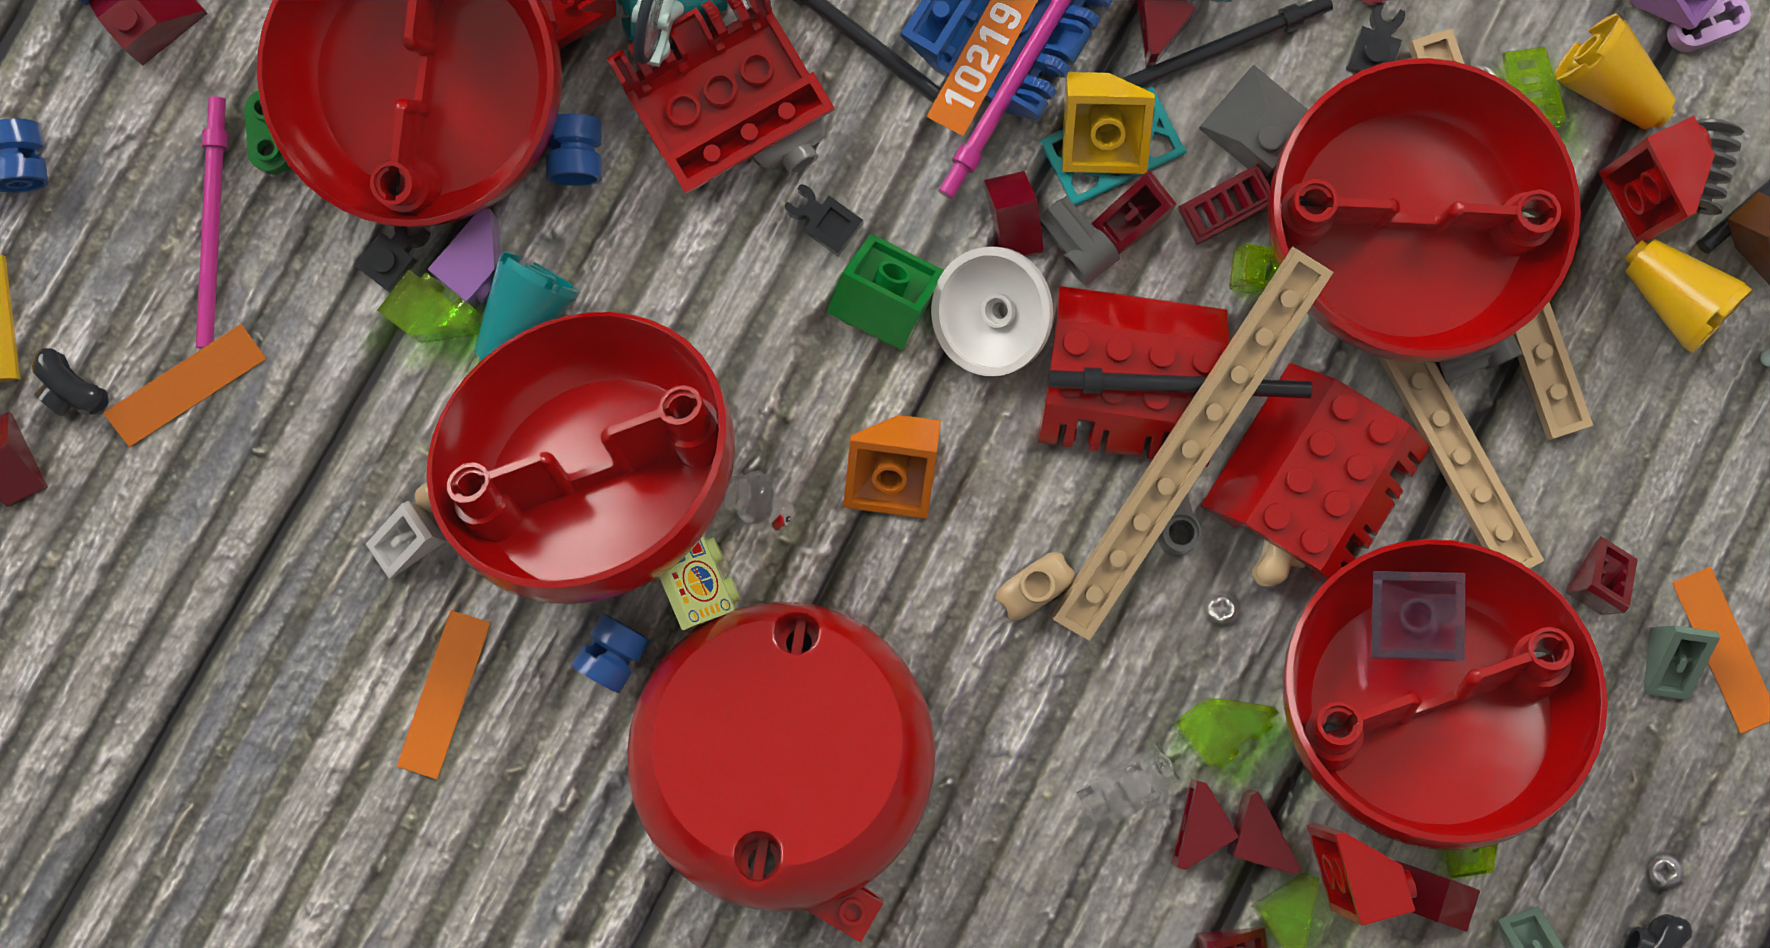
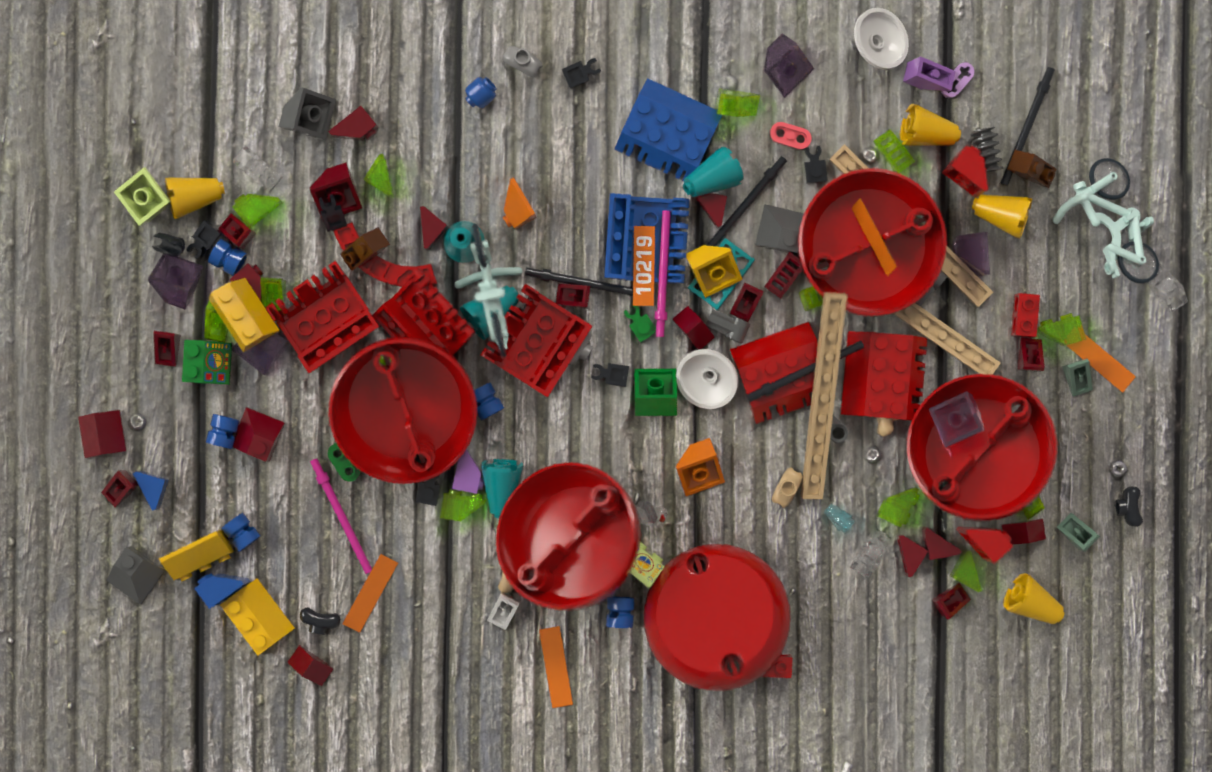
camera: 25 degrees left, 5 degrees up
none -> dark red slope [556,283,591,309]
none -> green plate [624,306,656,343]
none -> clear light blue cone [824,503,855,534]
none -> orange sticker [852,198,897,276]
none -> clear purple slope [952,232,990,277]
none -> red brick [1011,293,1040,338]
none -> clear neon green slope [1037,313,1086,346]

